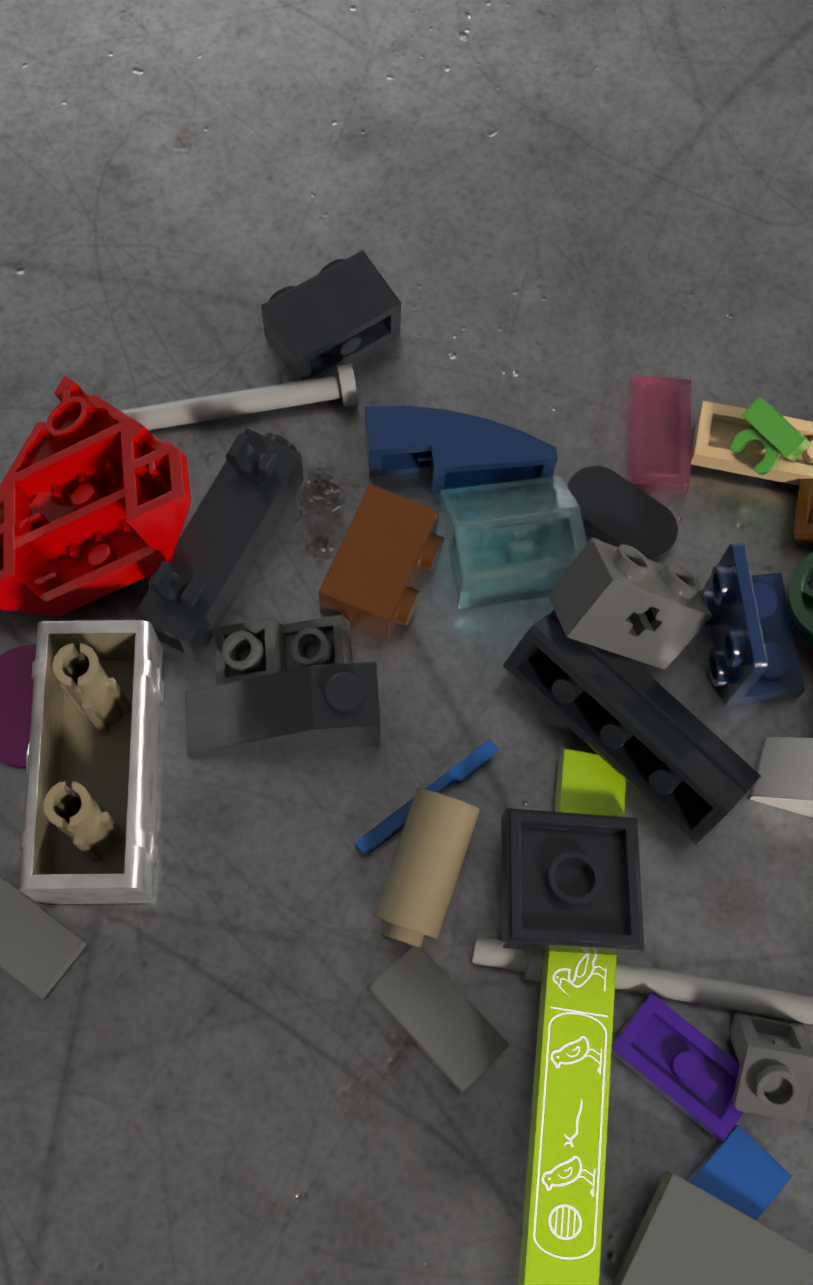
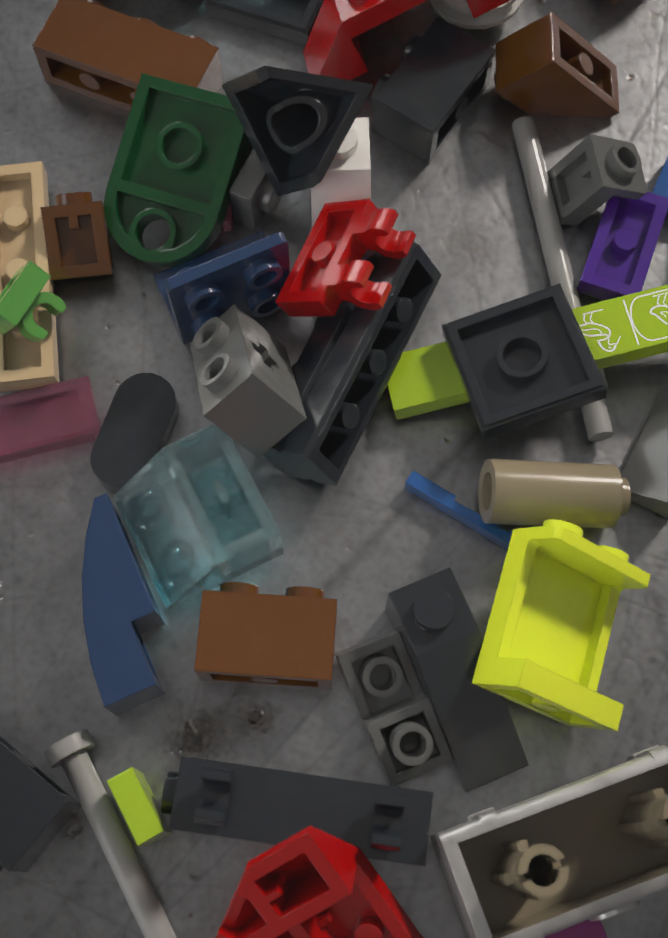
camera: 105 degrees left, 0 degrees up
none -> lime tile [107,767,172,847]
none -> red plate [275,199,416,317]
none -> neon yellow panel [472,519,651,731]

